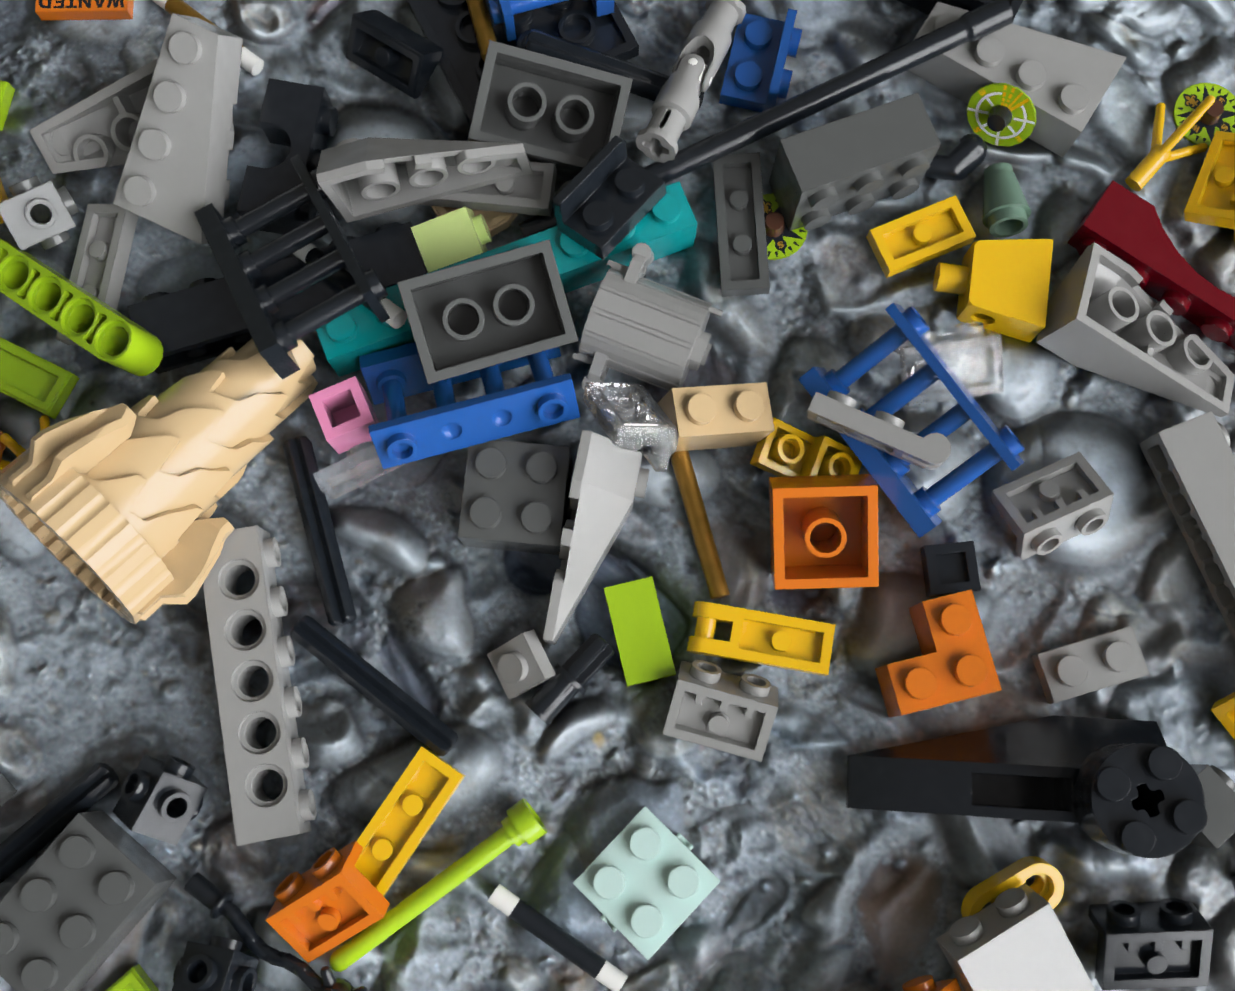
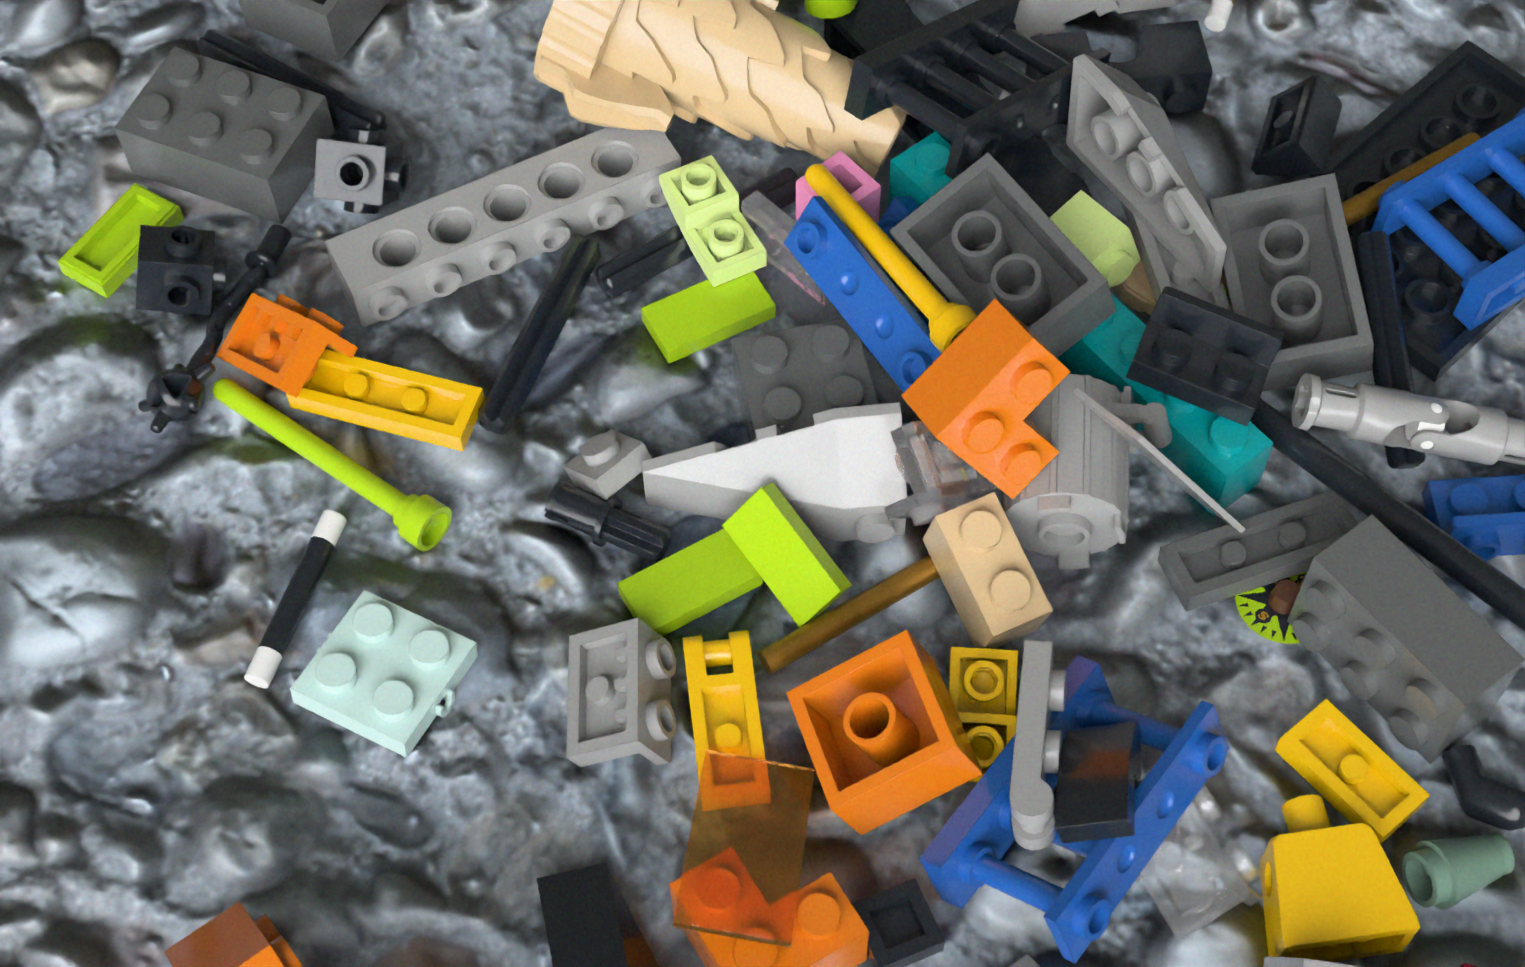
camera: 75 degrees right, 20 degrees down
none -> lime tile [641,271,776,364]
none -> yellowish green slope [659,155,767,287]
none -> clear orange piece [672,750,815,948]
none -> tile [722,483,852,628]
none -> yellow piece [805,164,978,354]
none -> orange brick [901,298,1071,499]
none -> black slope [1055,721,1141,843]
none -> light grey piece [1073,387,1246,534]

